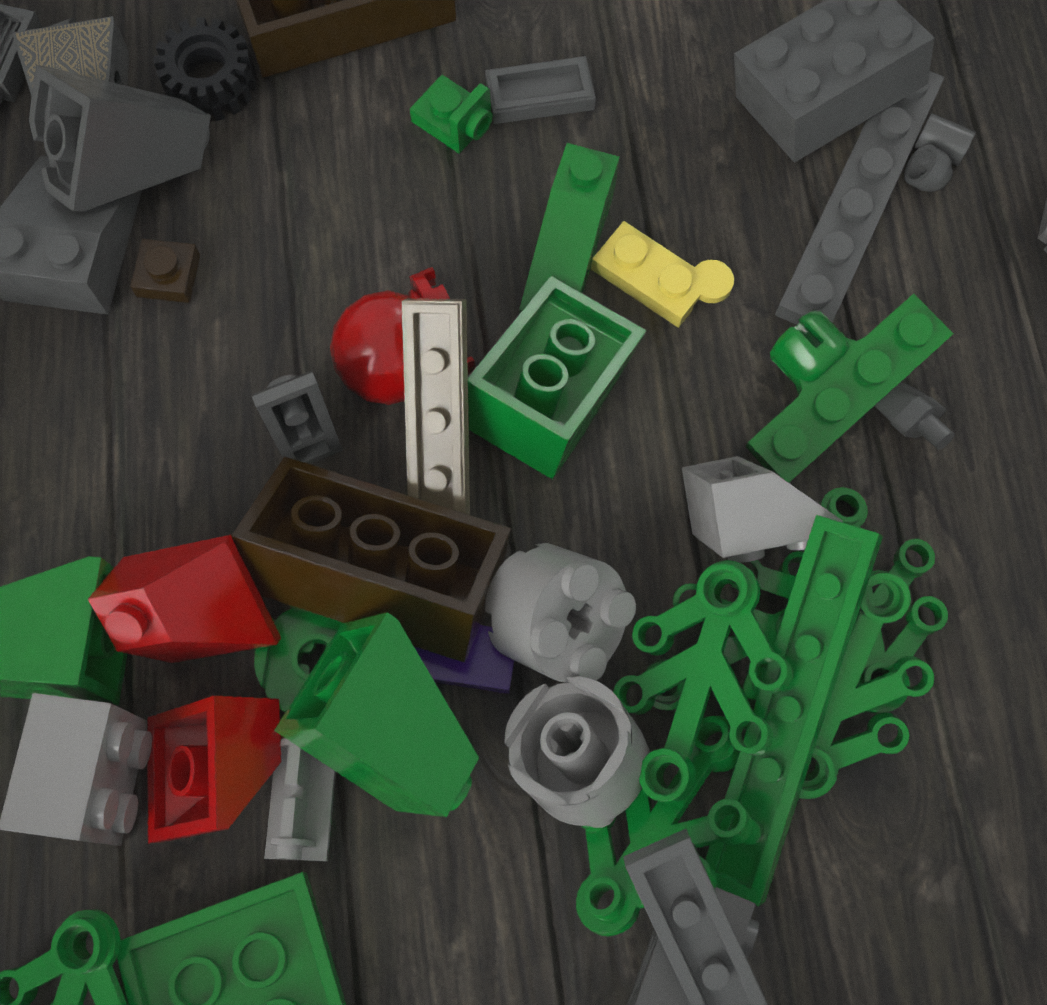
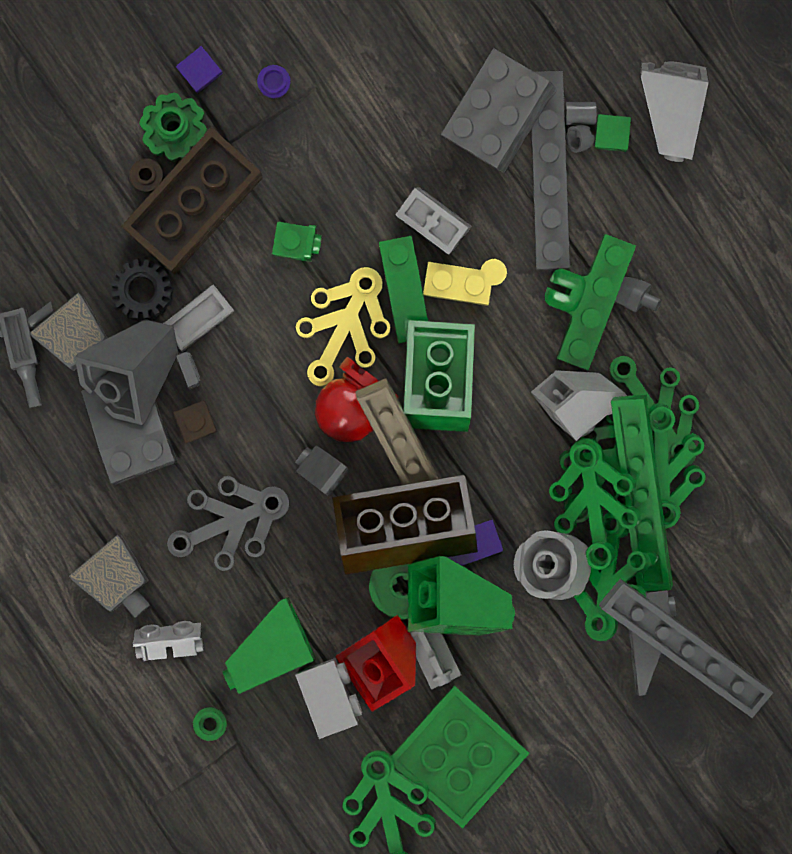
camera: 25 degrees left, 15 degrees up
red slope [88,535,281,663] -> none
dark grey tile [485,56,596,124] -> none
light grey brick [485,543,636,683] -> none
none -> light grey tile [163,284,234,352]
none -> dark grey plant [167,476,289,571]
none -> dark grey tile [176,352,202,389]
none -> light yellow plant [296,267,390,387]
none -> light grey hinge [396,187,472,254]
none -> green tile [594,114,631,152]

